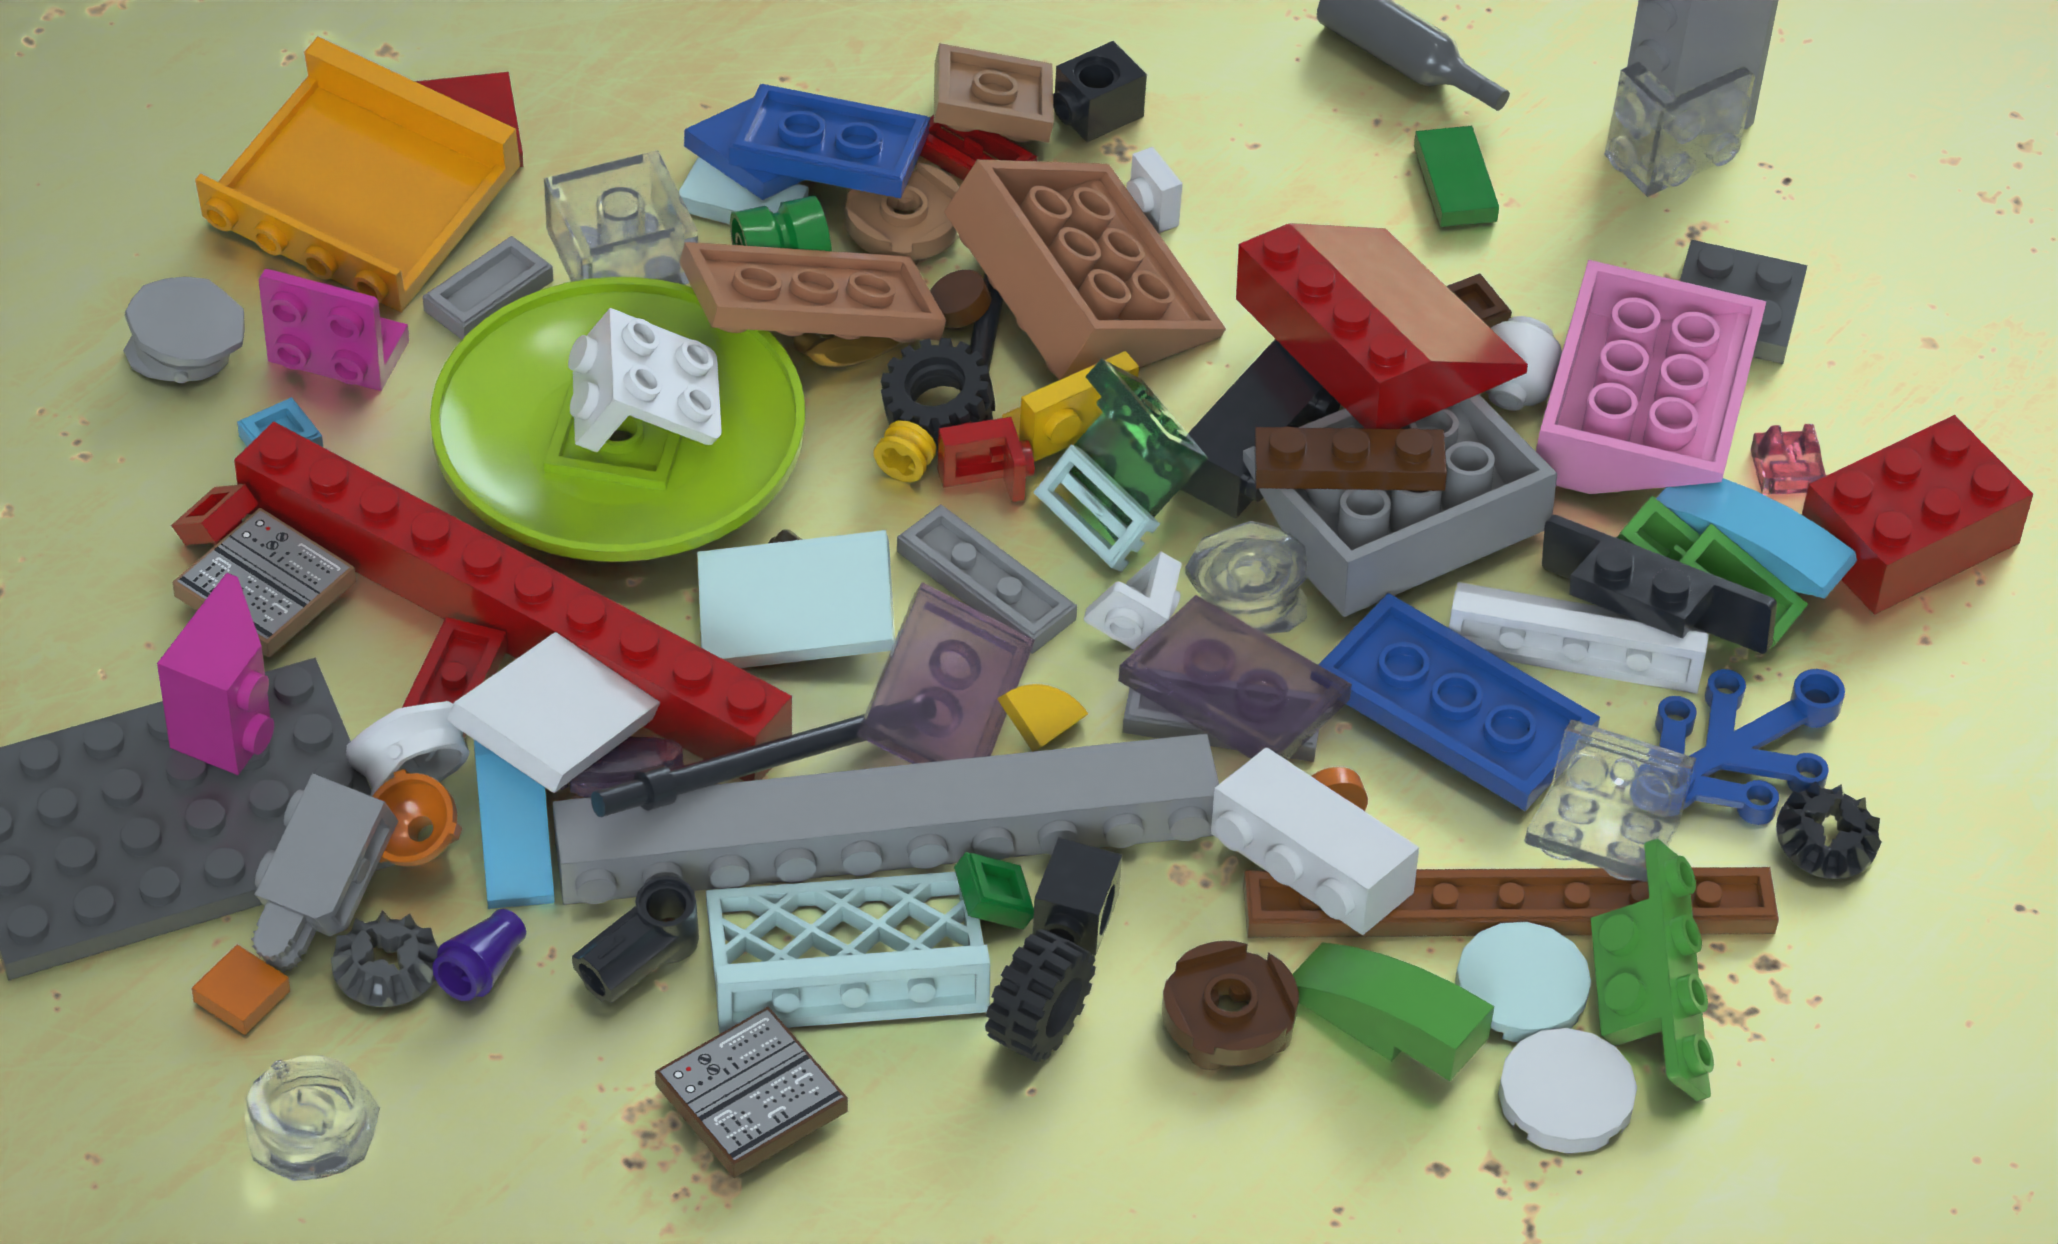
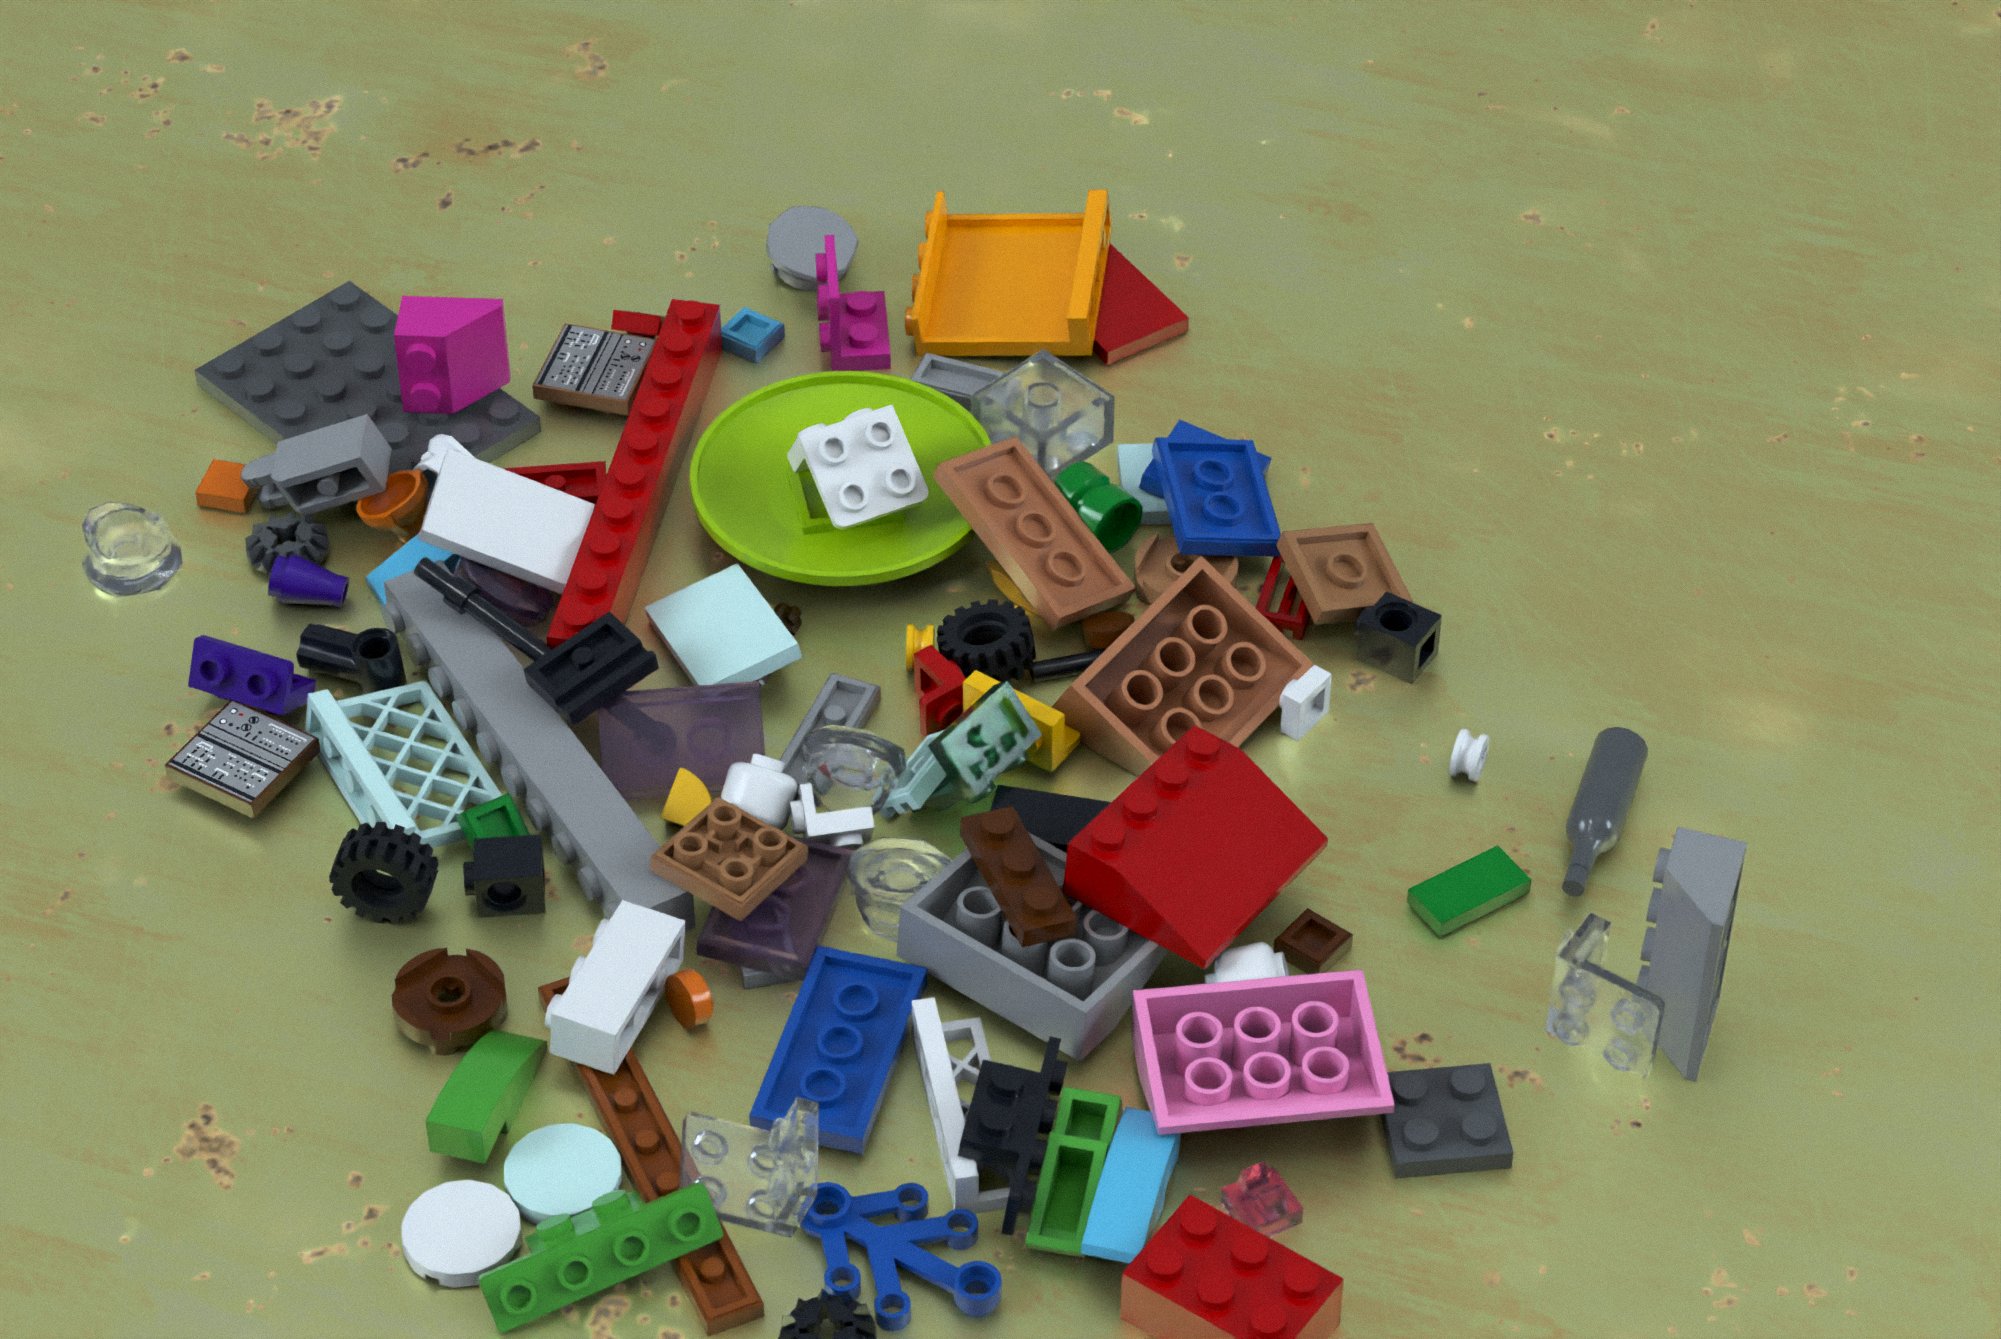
camera: 70 degrees right, 5 degrees down
none -> dark purple bracket [188,635,316,715]
none -> black plate [523,611,659,727]
none -> medium nougat tile [650,797,808,922]
none -> white head [720,753,797,830]
none -> clear hat [802,724,907,815]
none -> white bush [1449,729,1490,782]

